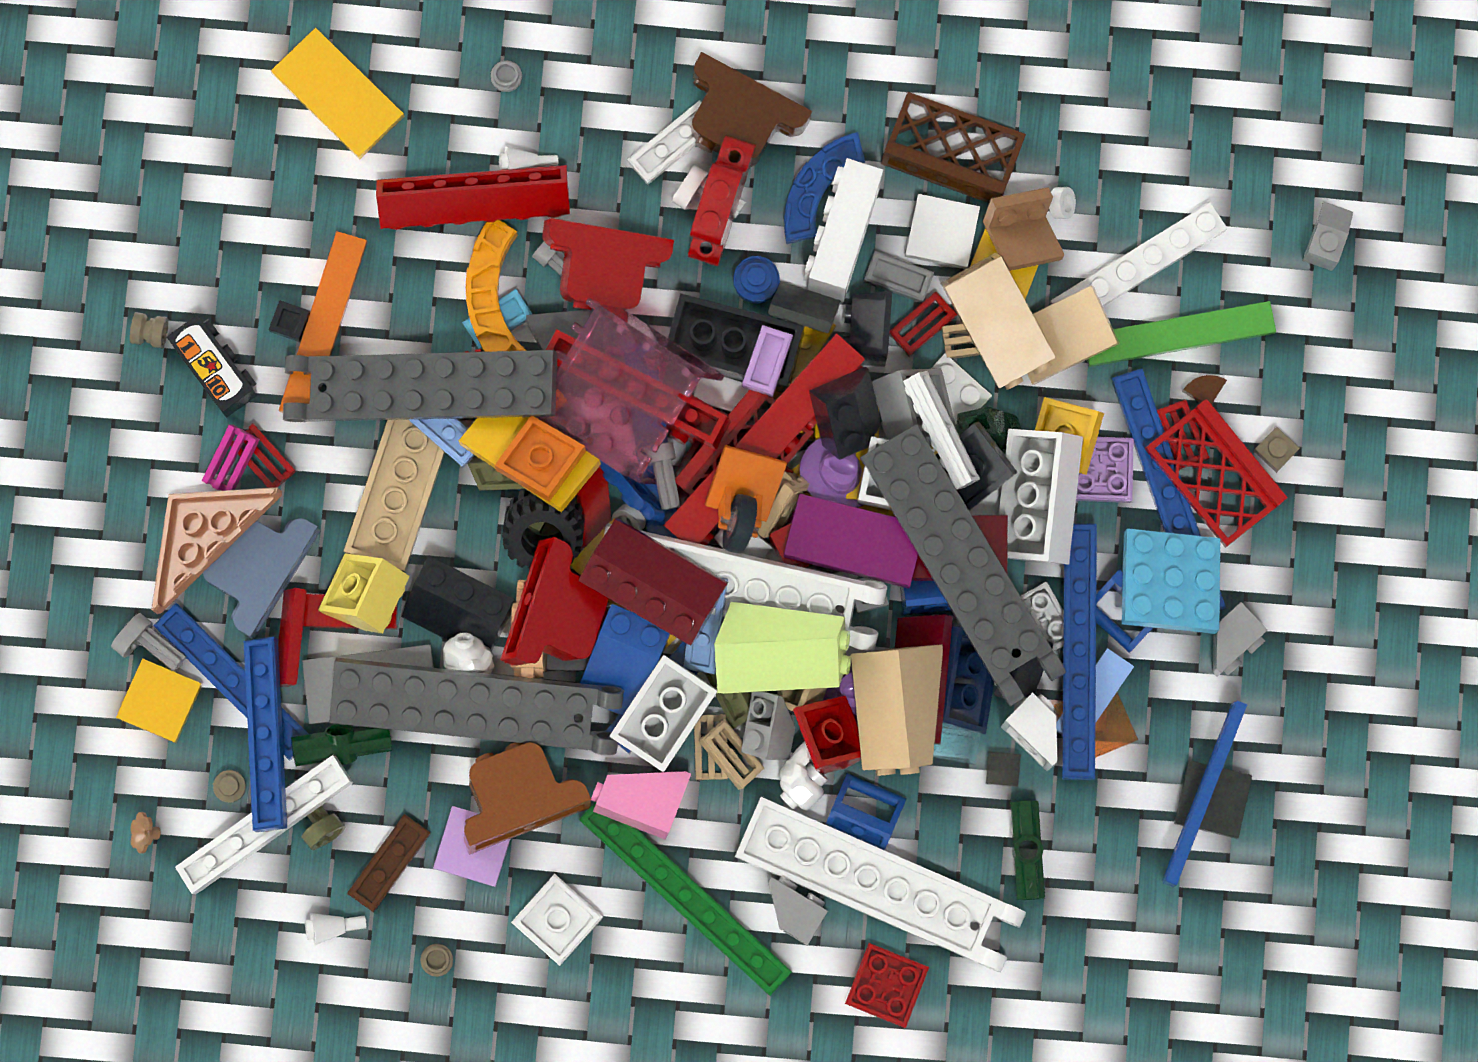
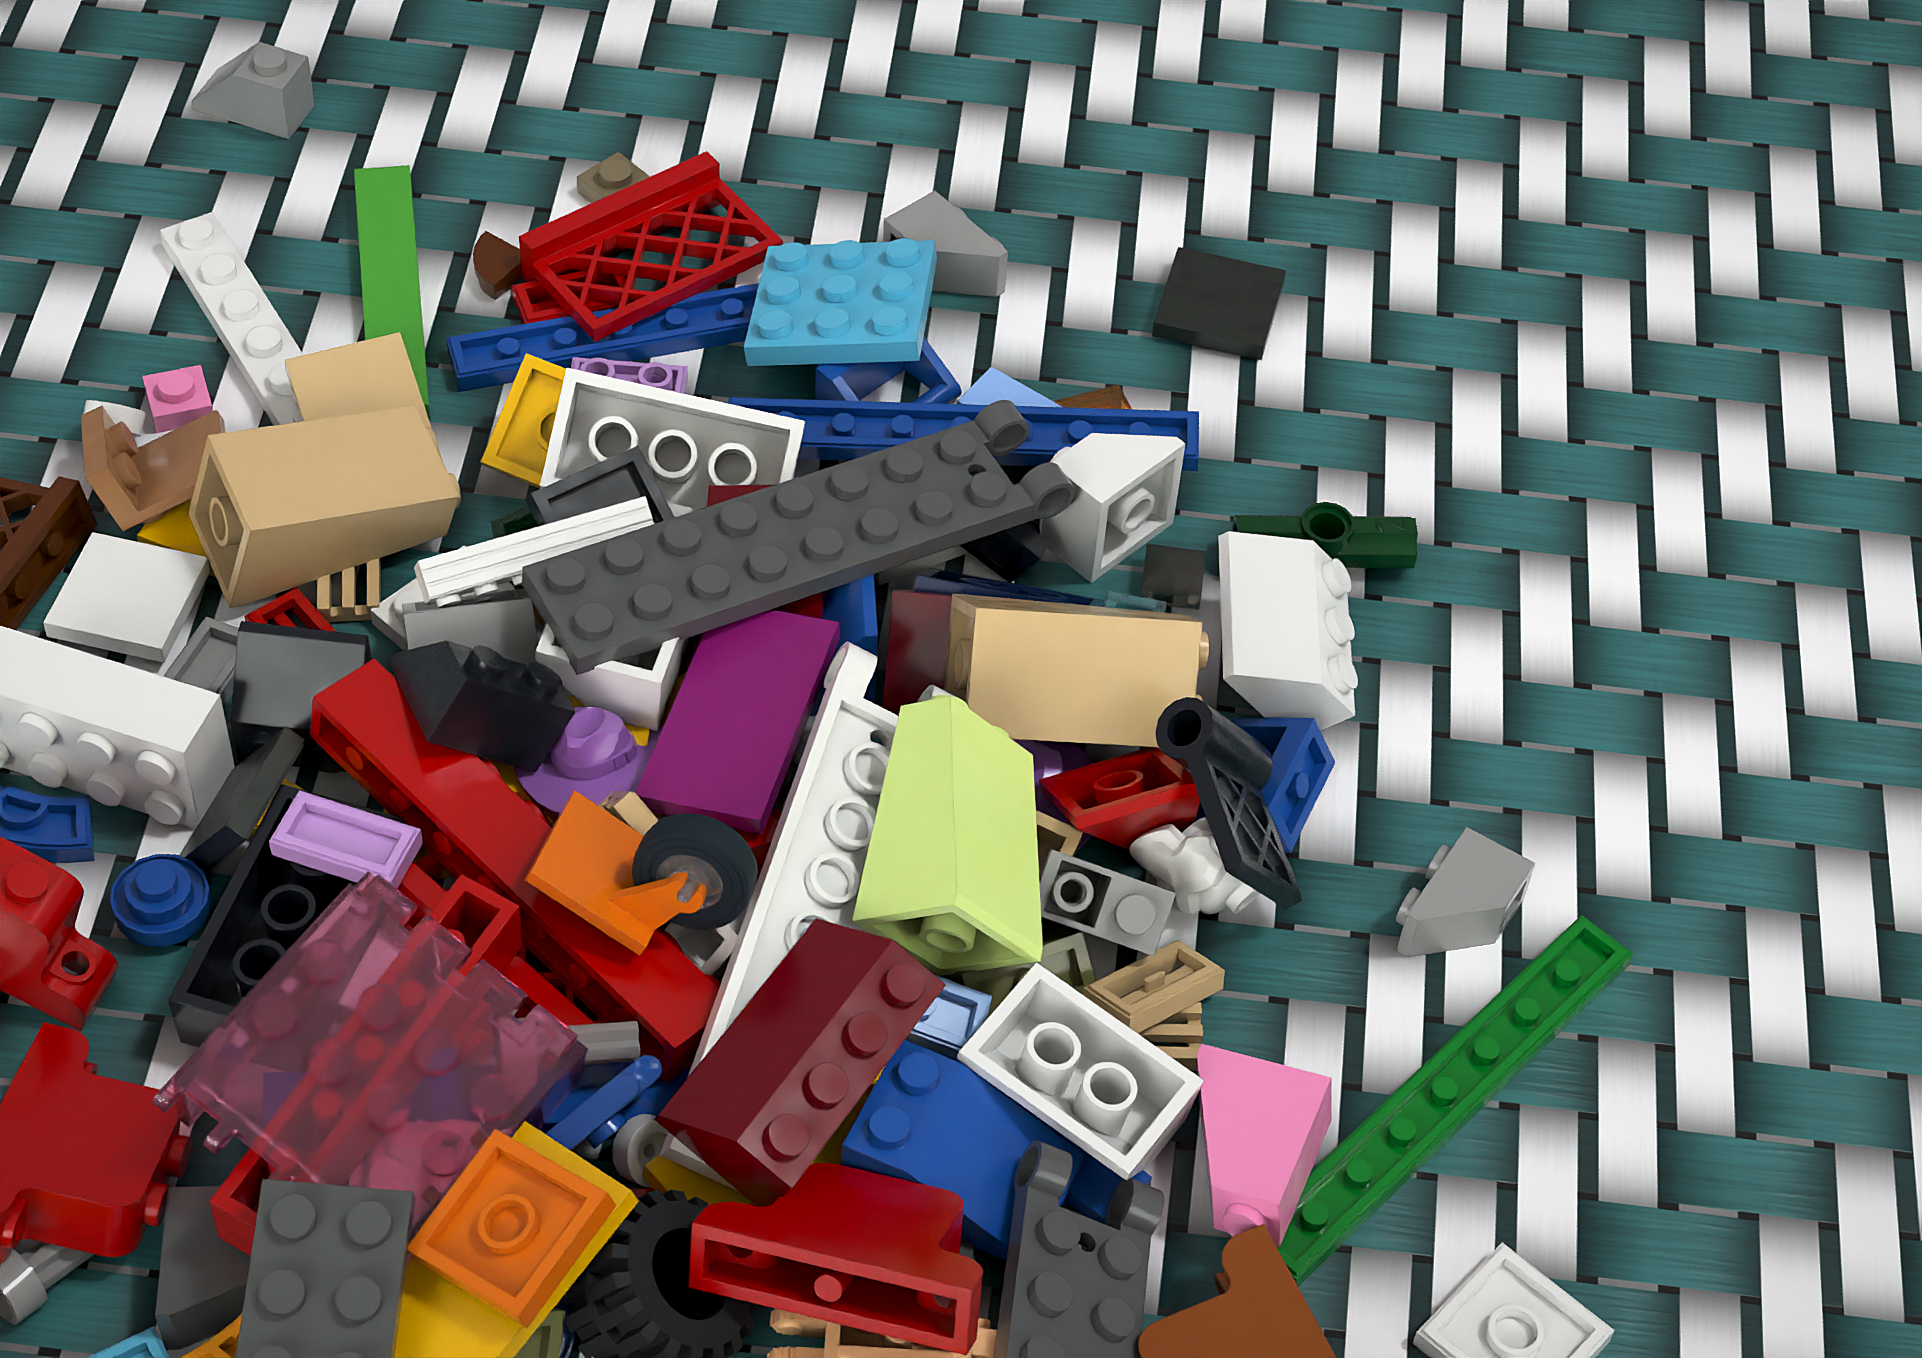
camera: 90 degrees left, 30 degrees down
white hinge [735,797,1026,973] -> none
red tile [845,943,929,1028] -> none
blue tile [1162,701,1247,887] -> none
none -> bright pink plate [142,365,213,433]
none -> black piece [1155,697,1302,909]
none -> white slope [1218,531,1358,730]

